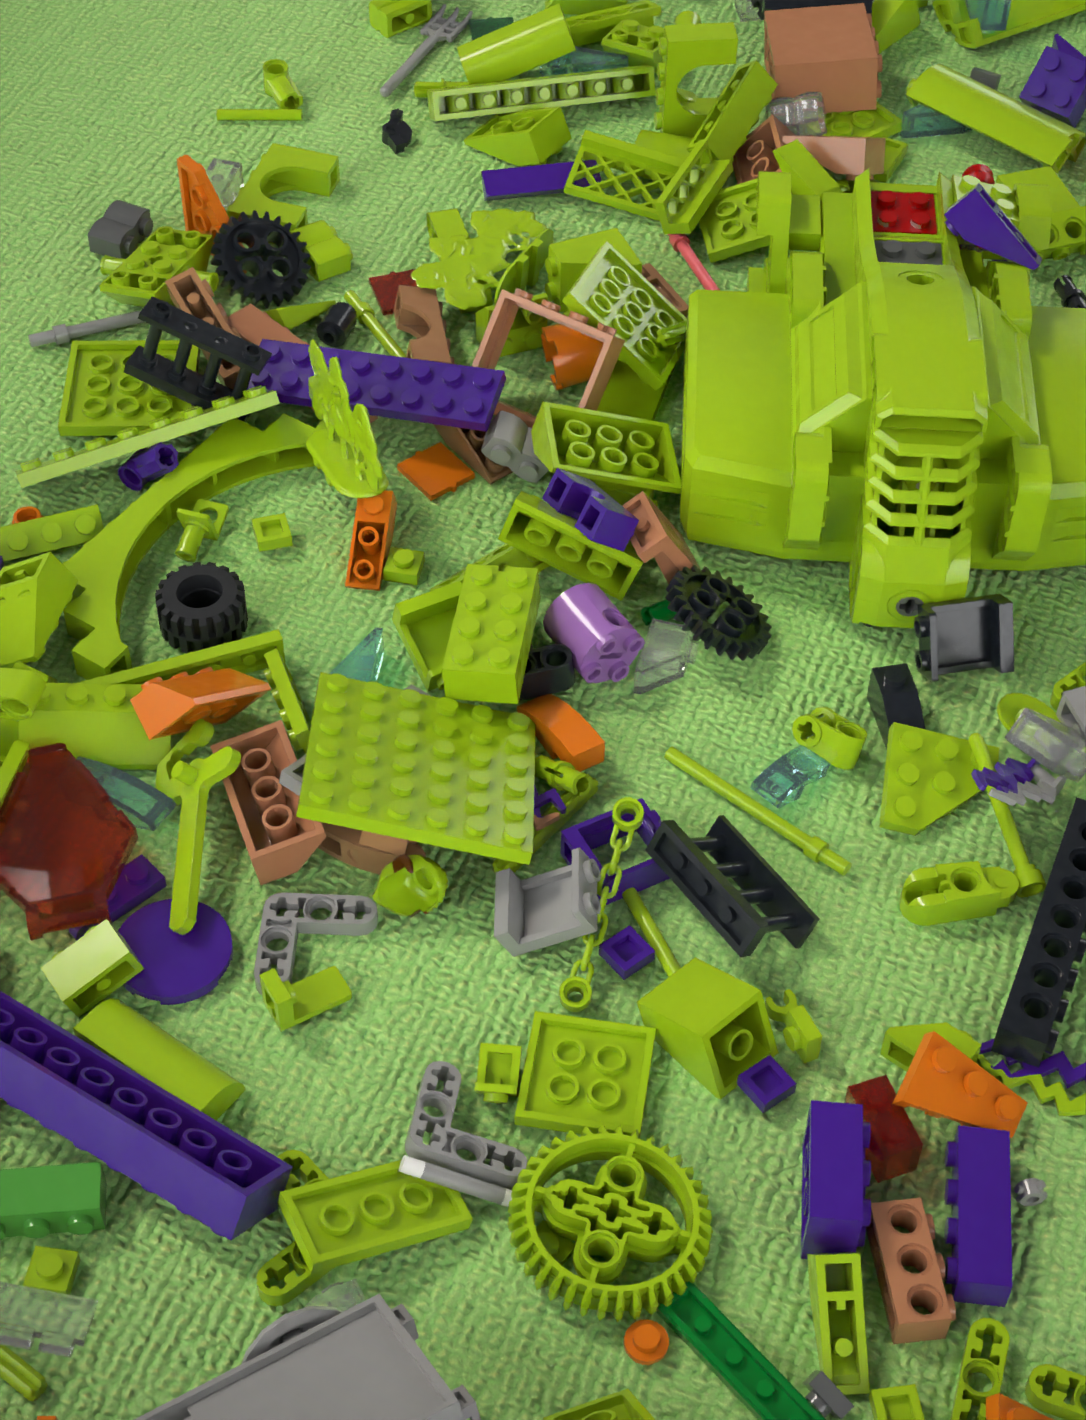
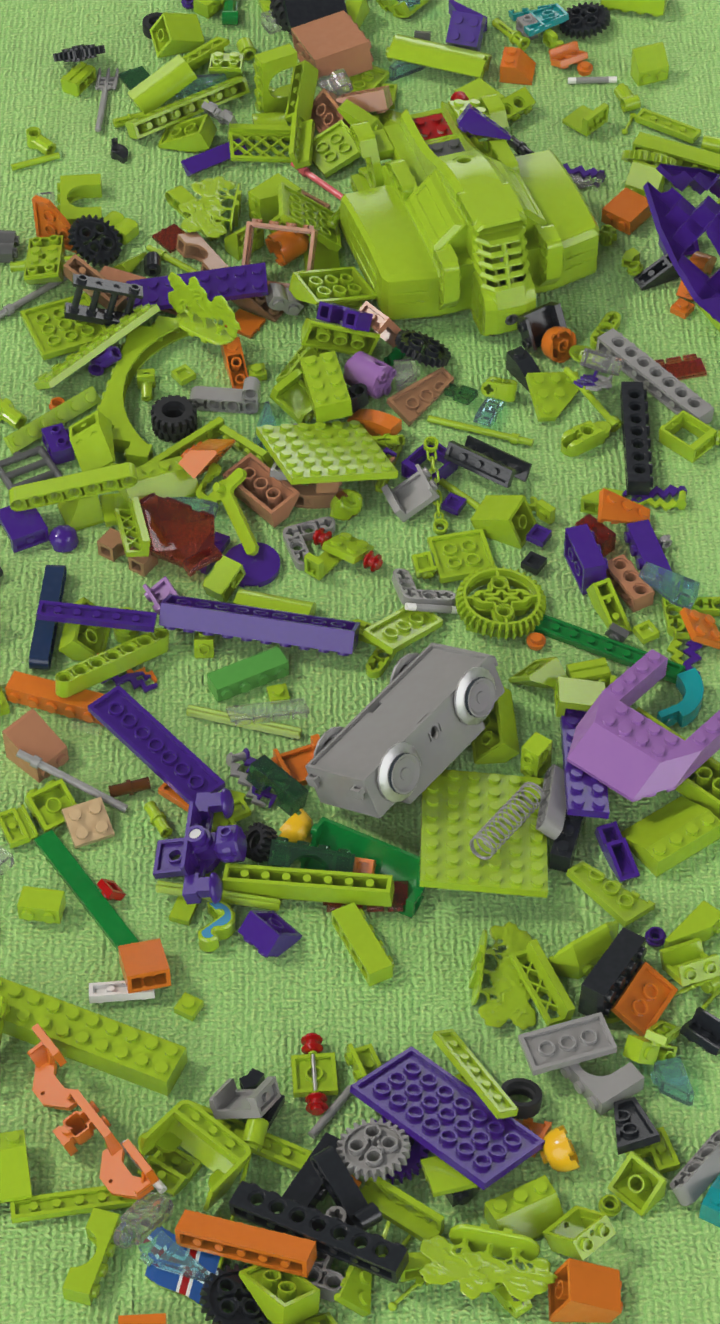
camera: 20 degrees left, 0 degrees up
none -> light grey beam [189,376,261,414]
none -> light grey plate [201,101,238,125]
none -> lime plate [313,528,383,572]
none -> medium nougat wing [386,367,454,426]
none -> clear green plate [444,383,478,405]
none -> black plate [521,551,547,575]
none -> orange cylinder [541,326,576,363]
none -> clear light blue slope [639,562,700,609]

